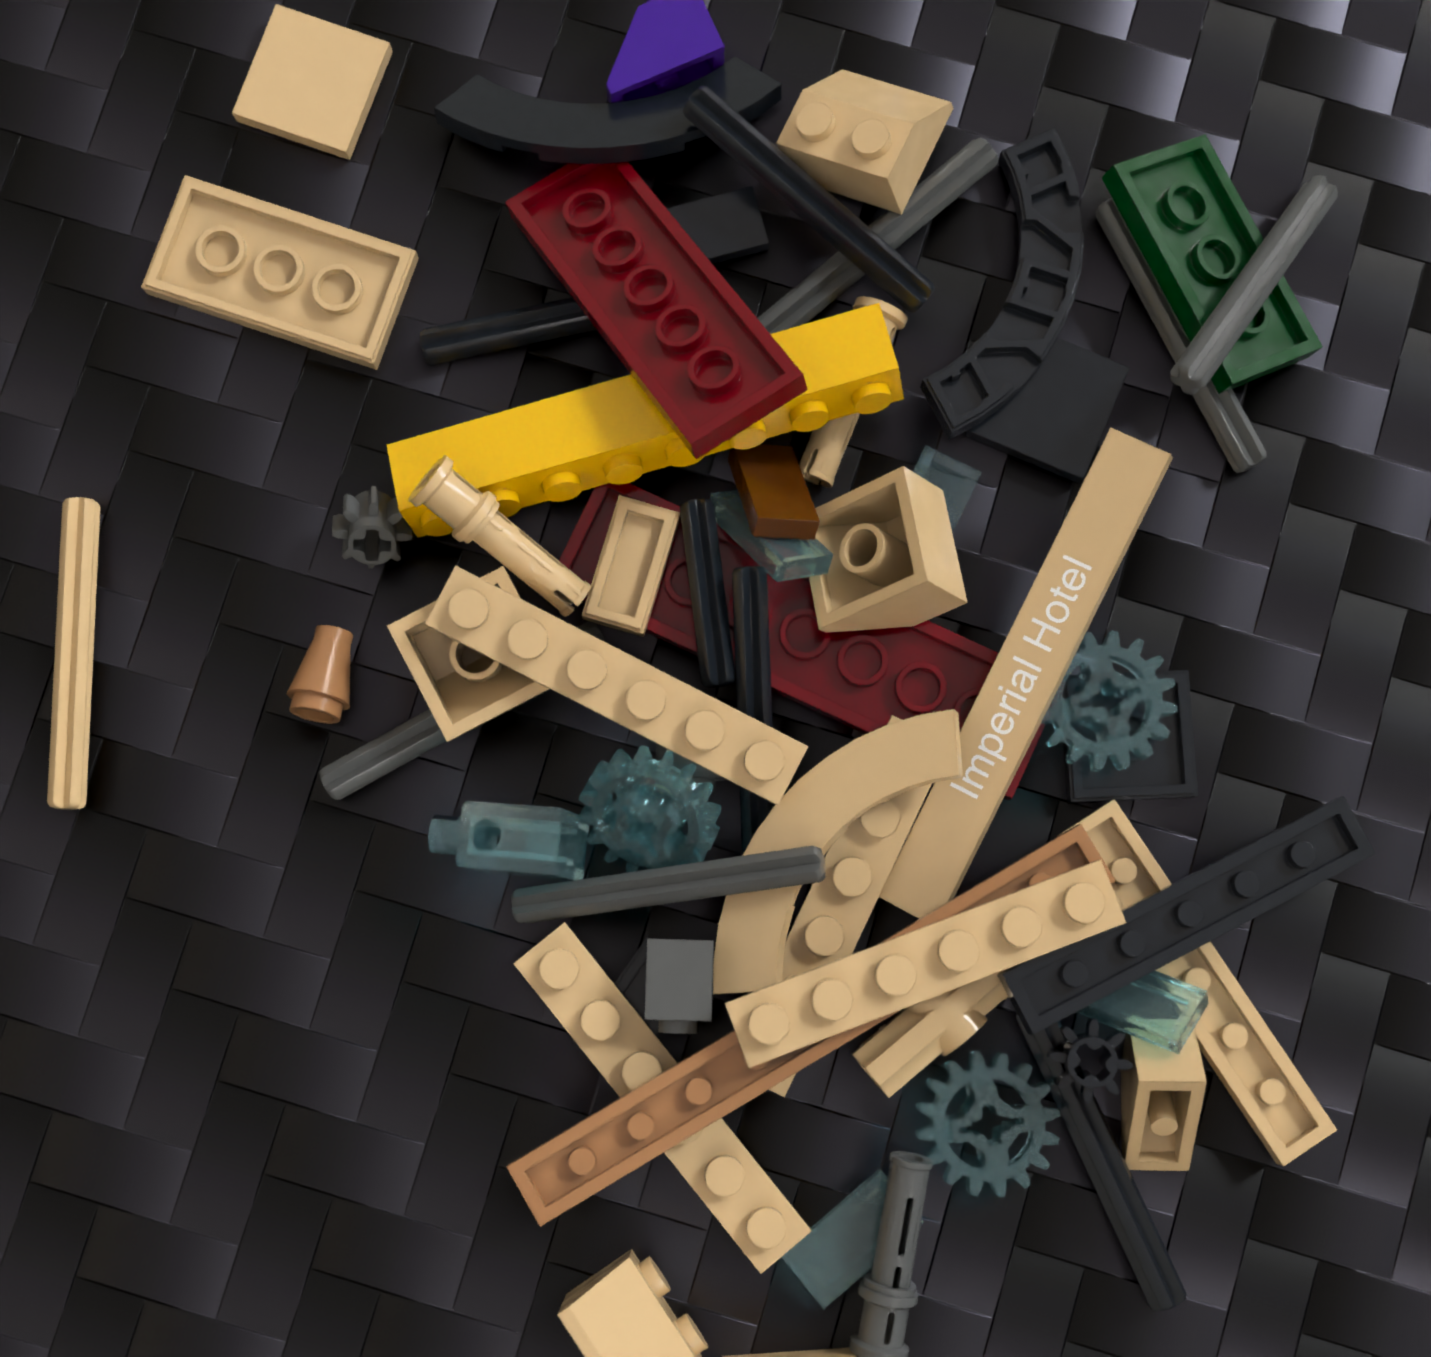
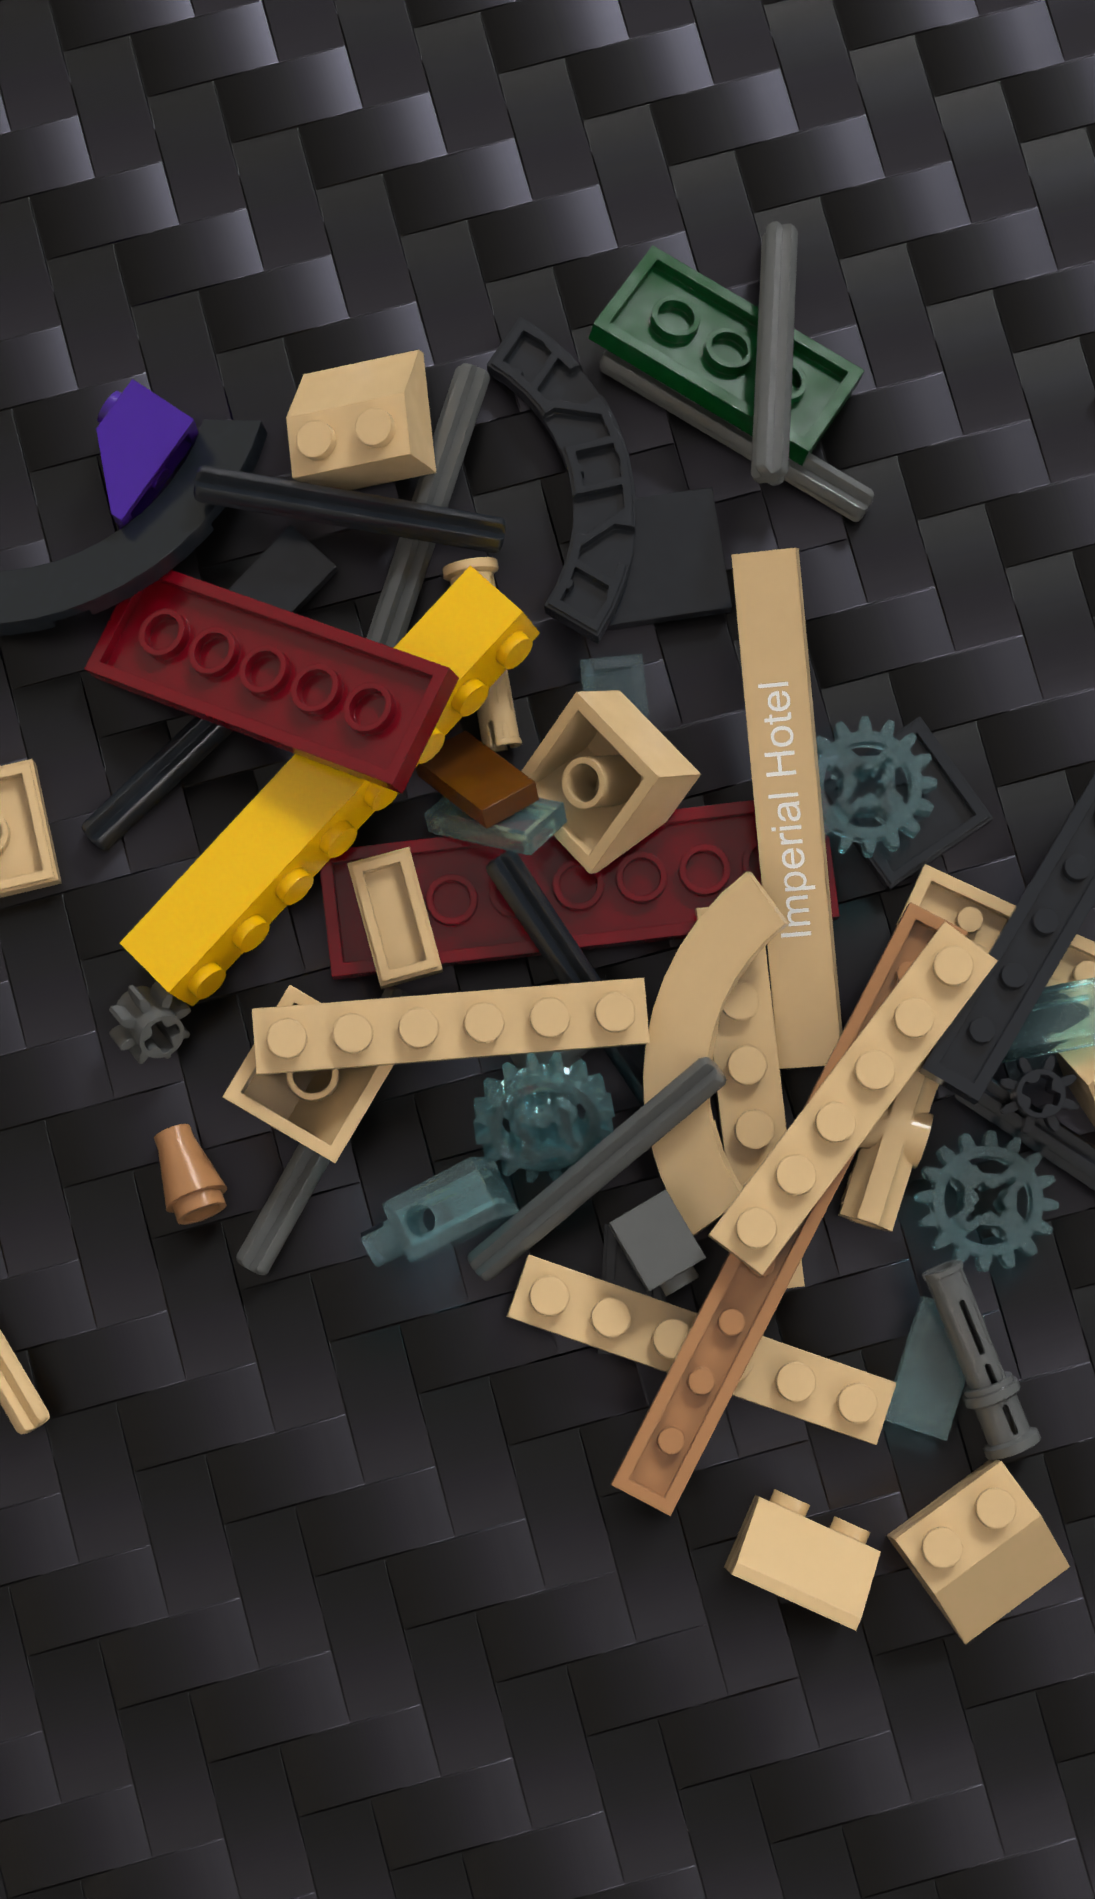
camera: 30 degrees left, 0 degrees up
tan pin [408,455,591,617] -> none
black axle [680,499,736,688] -> none

